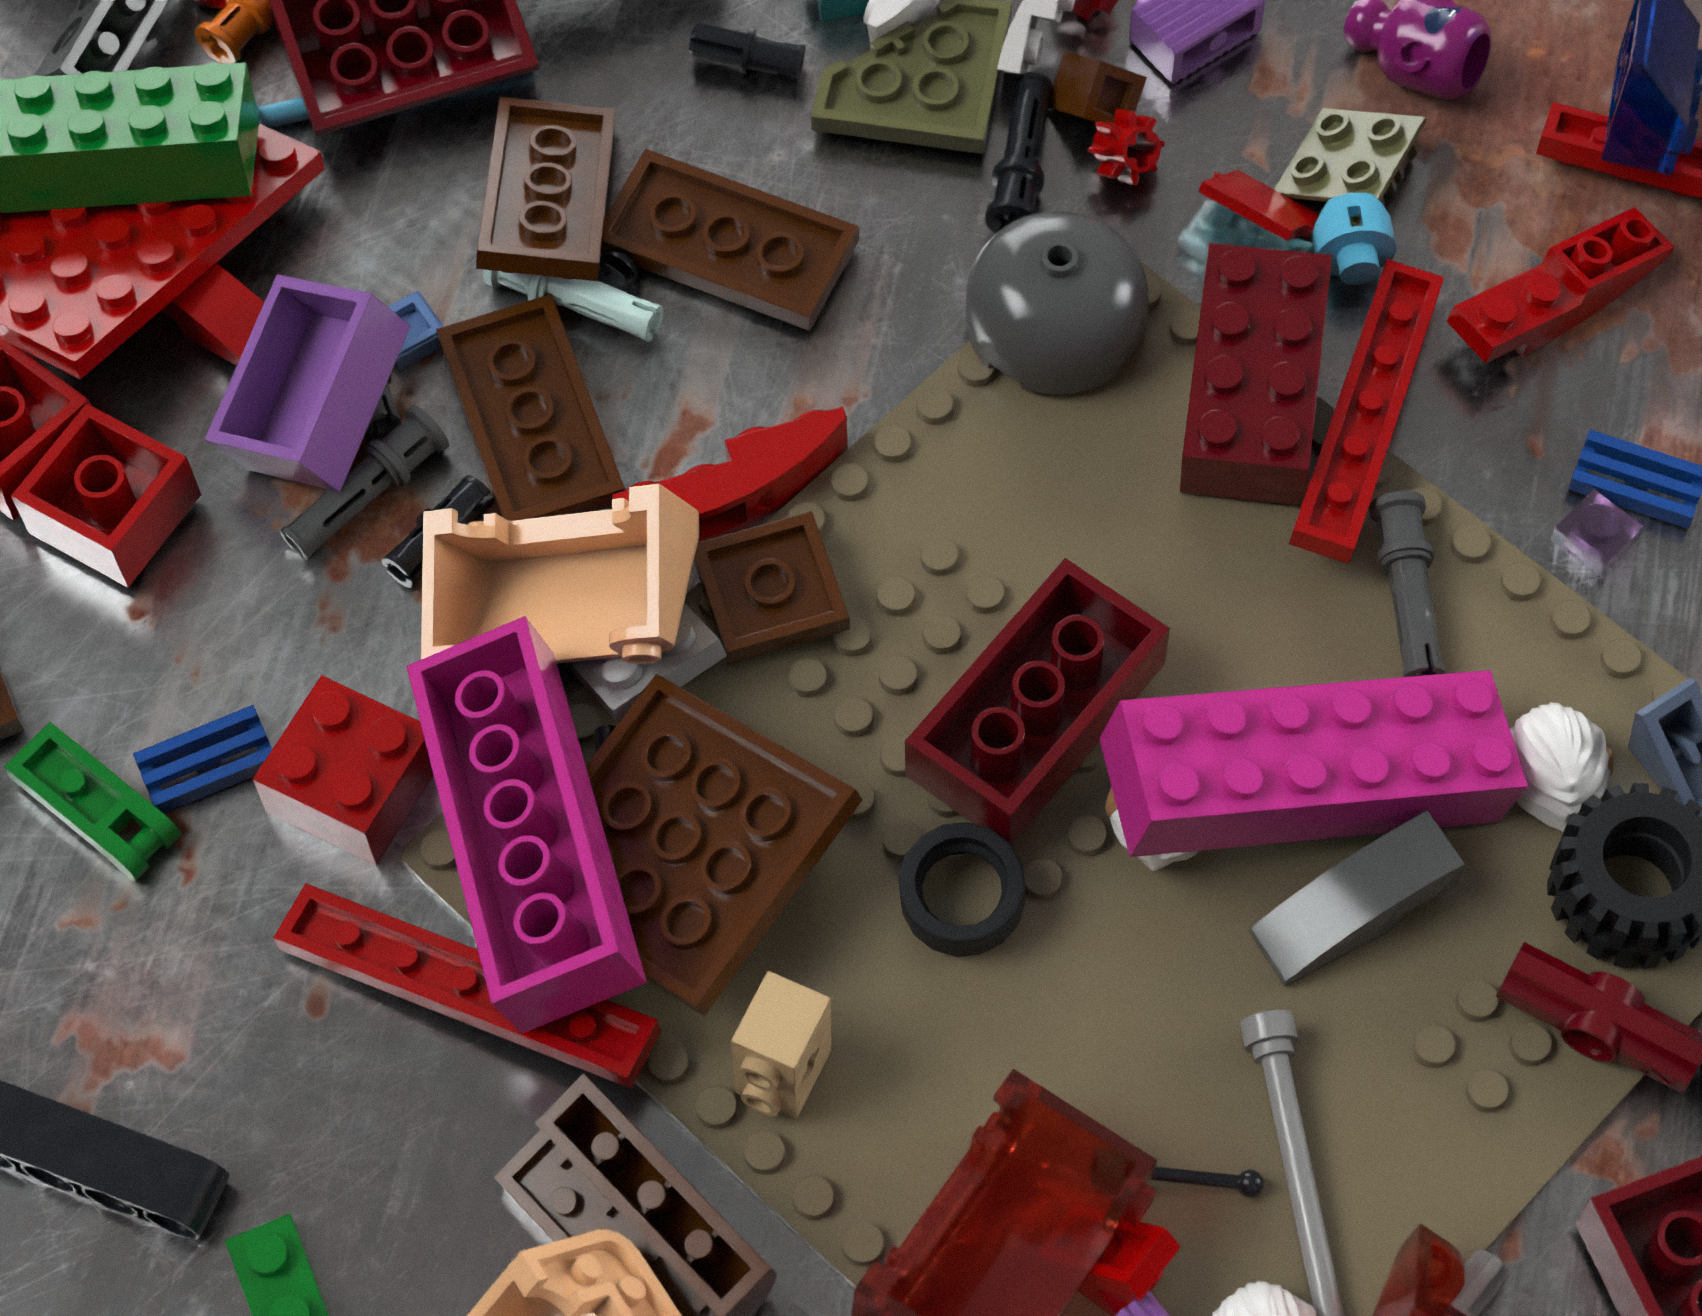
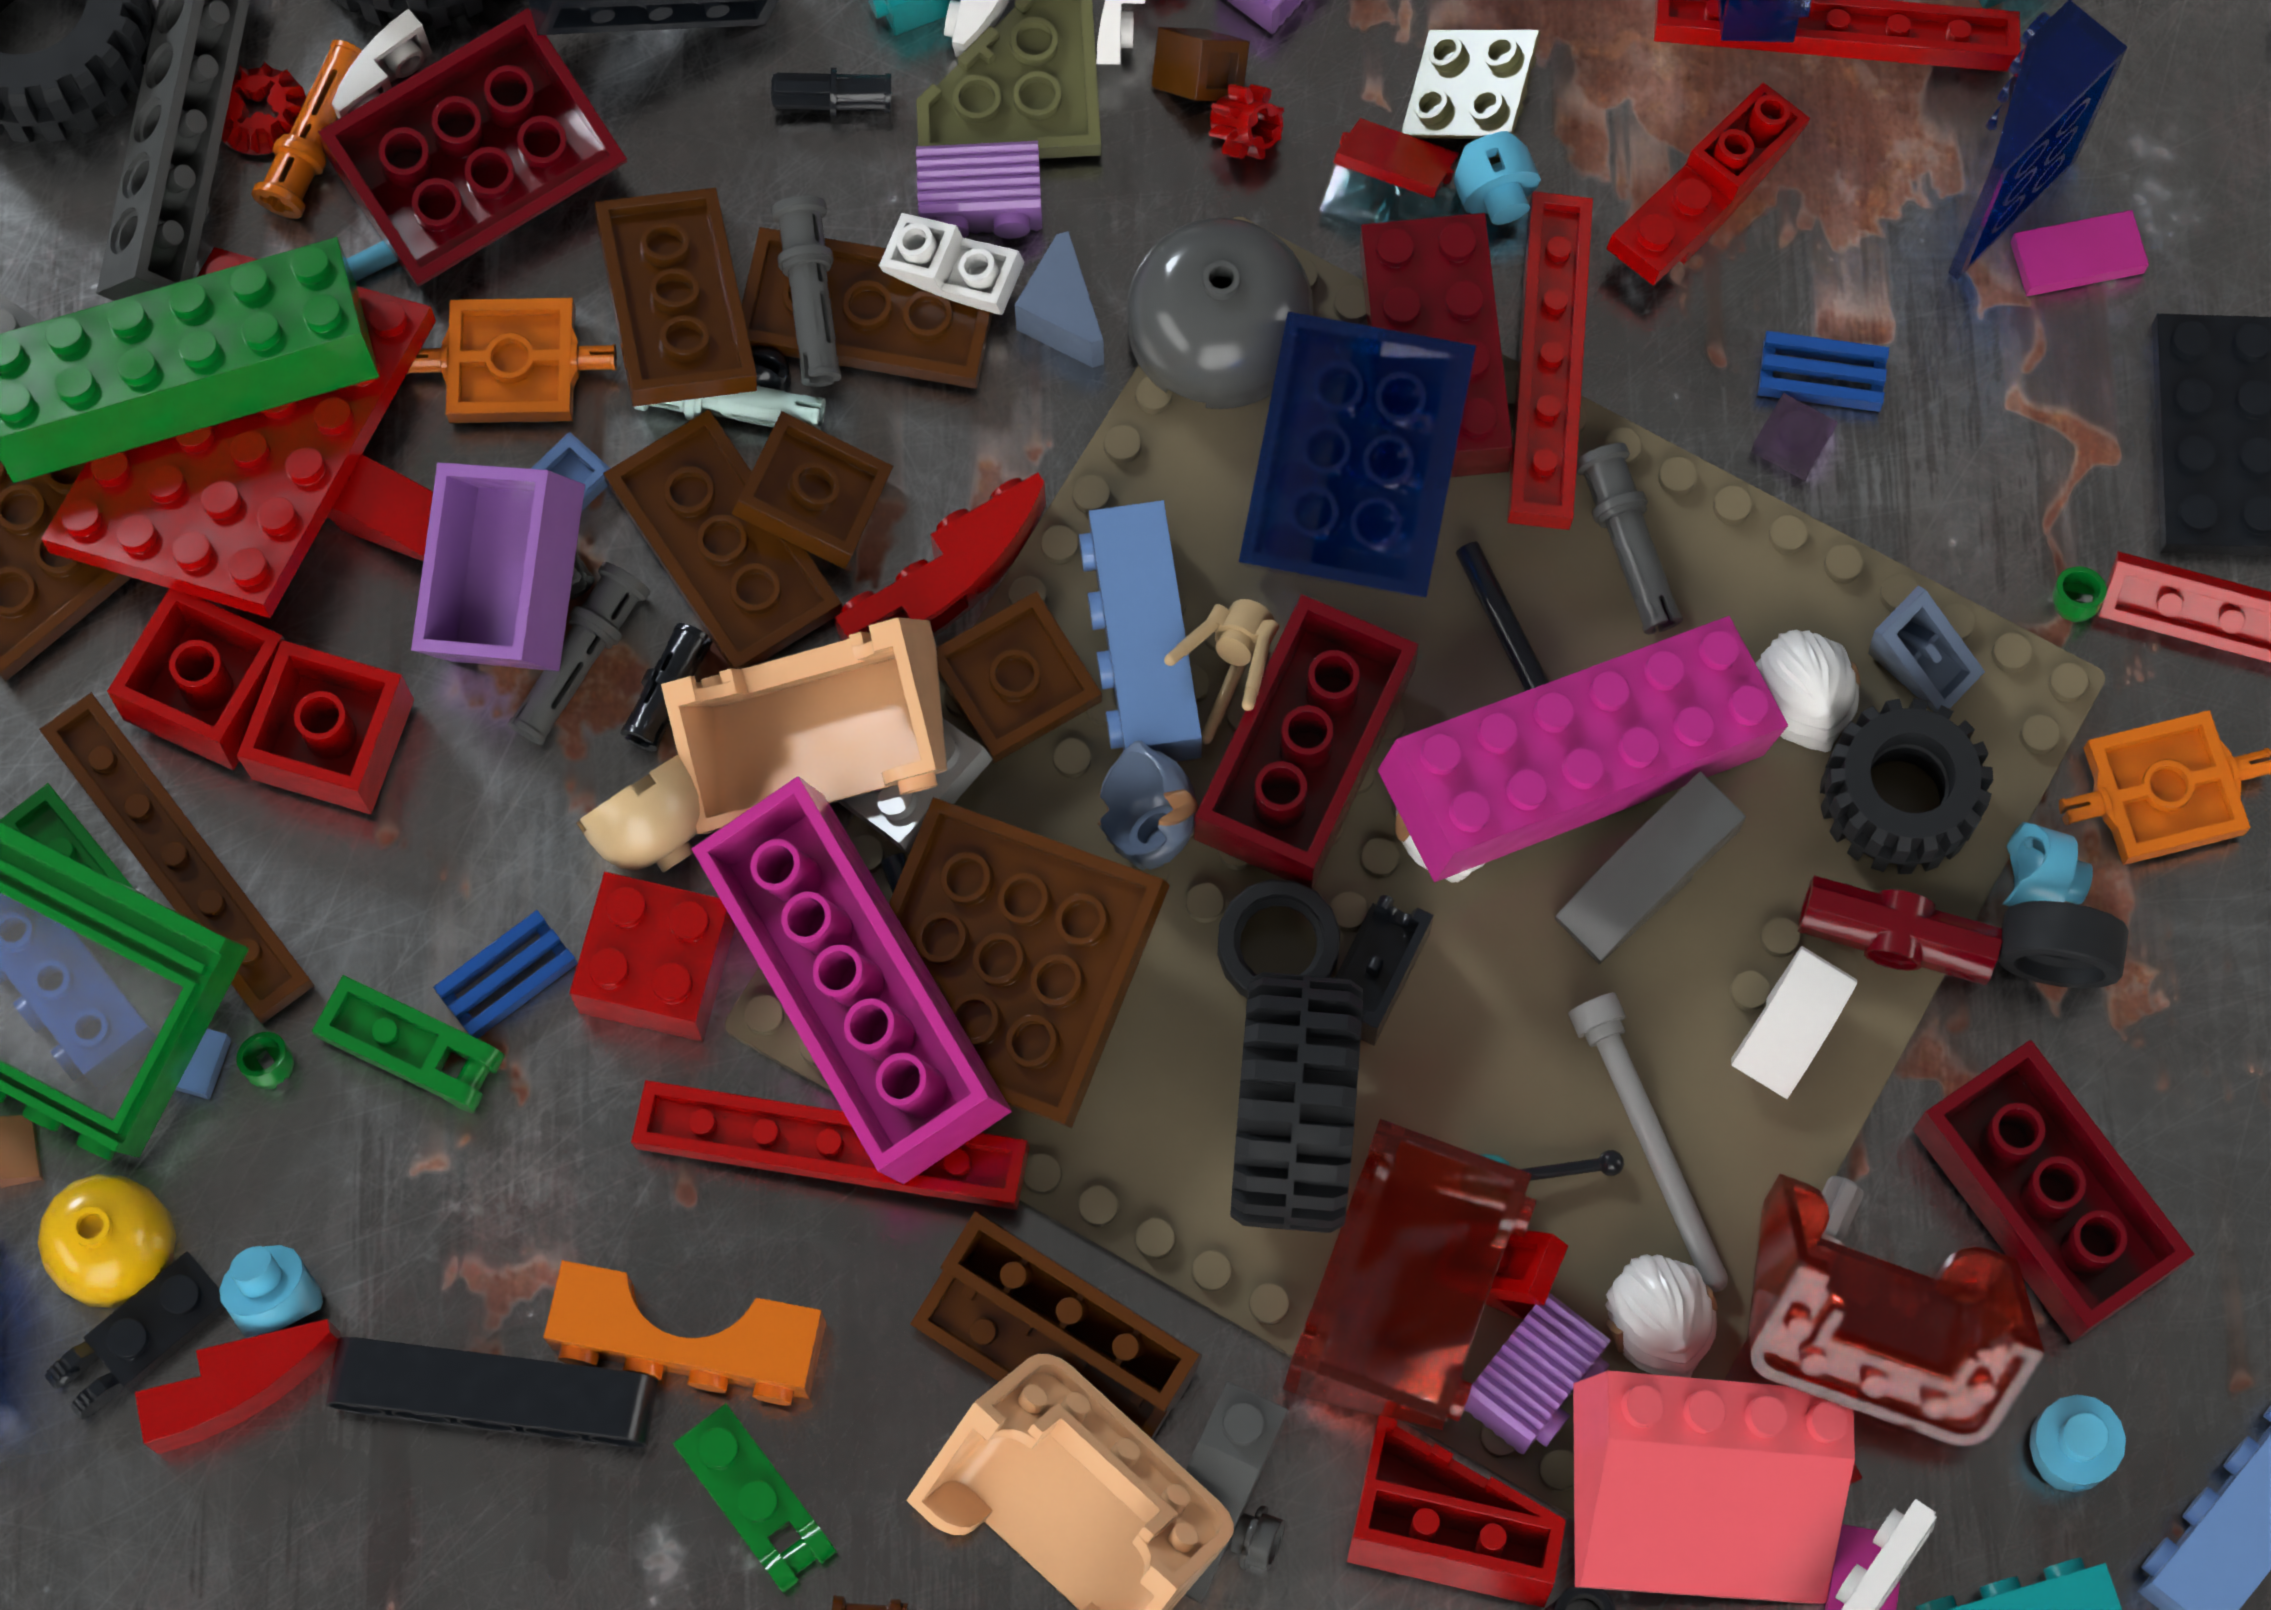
camera: 15 degrees left, 10 degrees up
tan brick [731,971,831,1120] -> none
black pin [984,72,1053,233] -> none
none -> orange plate [407,298,617,423]
none -> orange arch [543,1260,826,1406]
none -> tan cylinder [576,755,700,873]
none -> reddish brown plate [731,411,894,569]
none -> dark grey pin [771,195,842,387]
none -> white slope [879,213,1025,315]
none -> medium lavender brick [916,141,1042,239]
none -> sand blue slope [1015,231,1104,368]
none -> medium blue brick [1079,500,1202,762]
none -> sand blue hair [1097,741,1198,870]
none -> tan plant [1164,599,1279,744]
none -> black tyre [1230,972,1363,1233]
none -> clear blue slope [1239,312,1477,598]
none -> black hinge [1335,895,1434,1046]
none -> black bar [1456,541,1549,691]
none -> white slope [1731,946,1857,1099]

